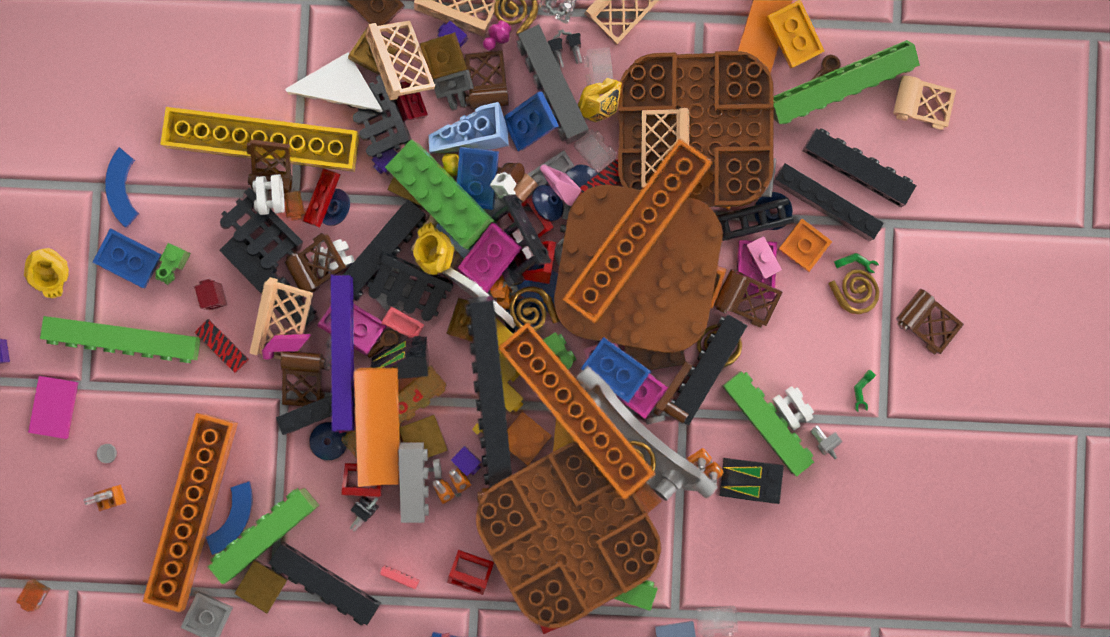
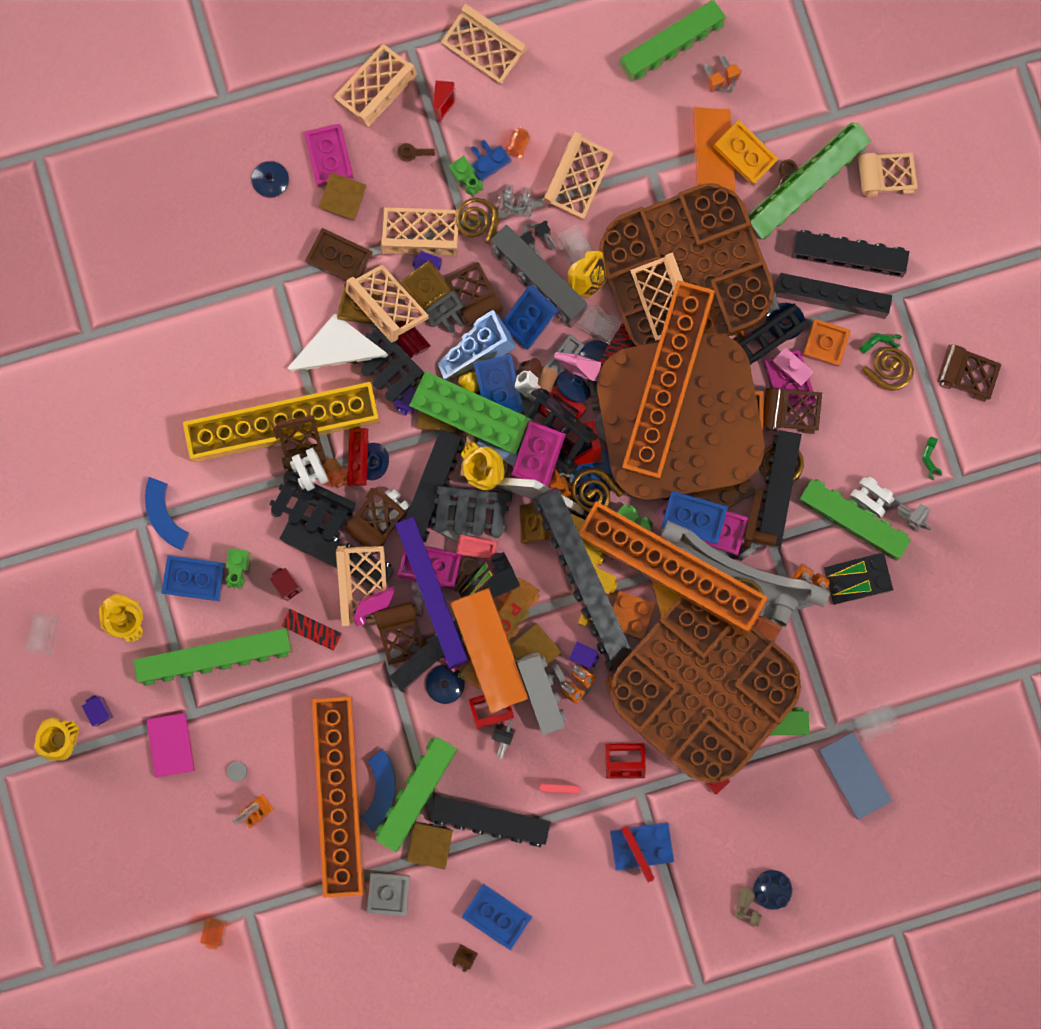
camera: 15 degrees left, 5 degrees down
dark pink animal [483,20,512,50] -> none

